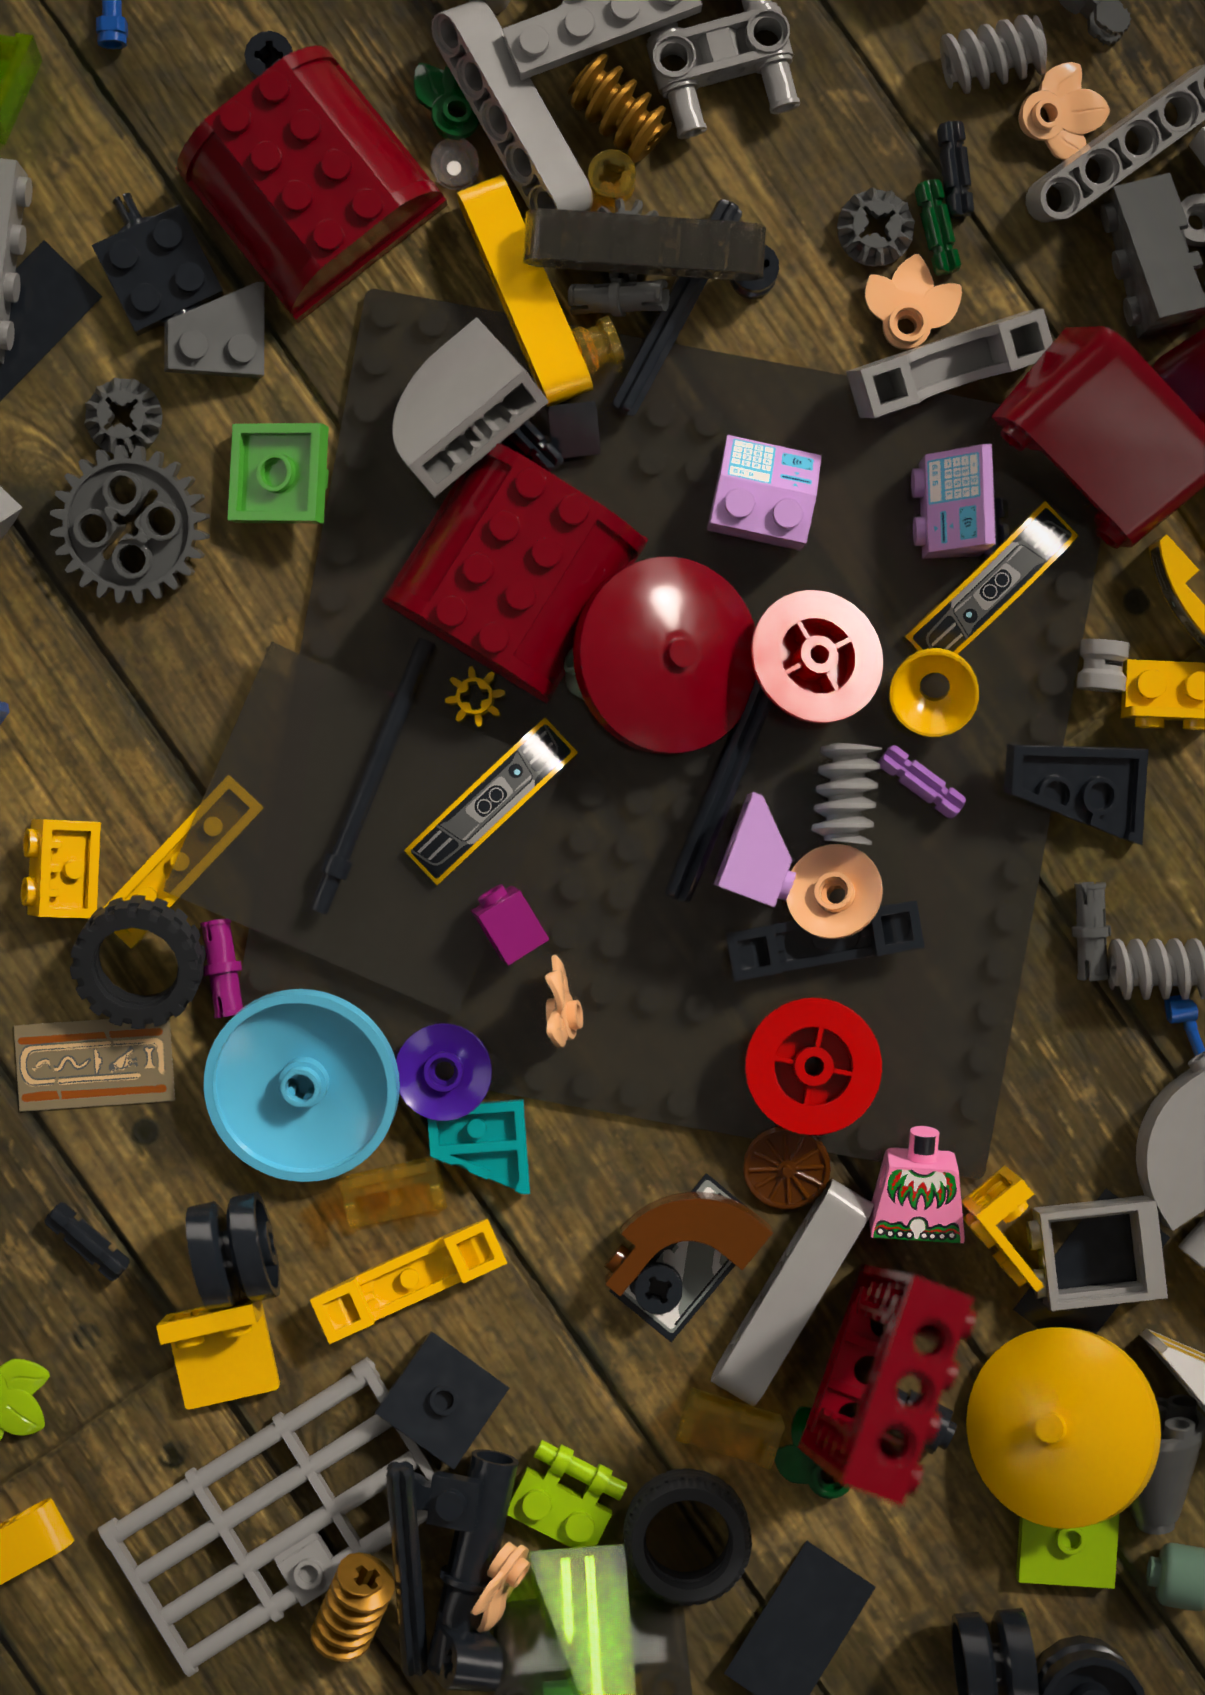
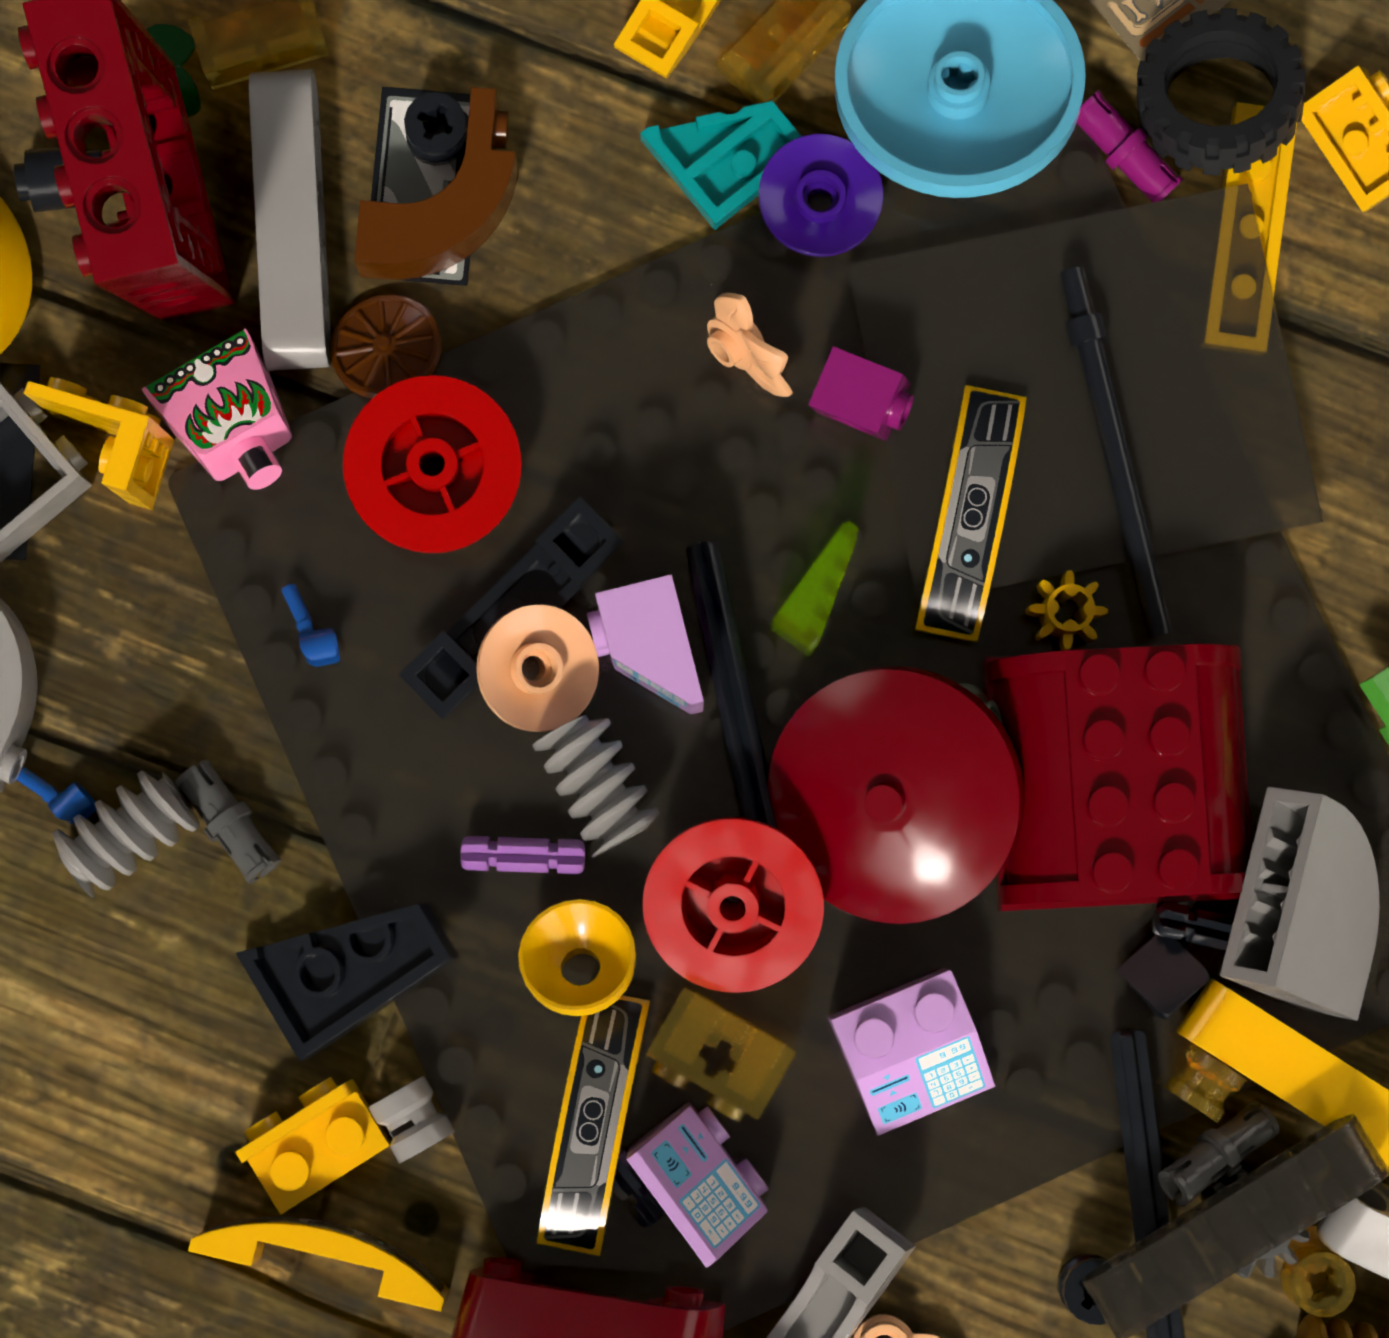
camera: 140 degrees right, 5 degrees down
none -> blue hand [281,584,340,667]
none -> clear yellow brick [646,985,797,1122]
none -> clear neon green slope [770,521,859,657]

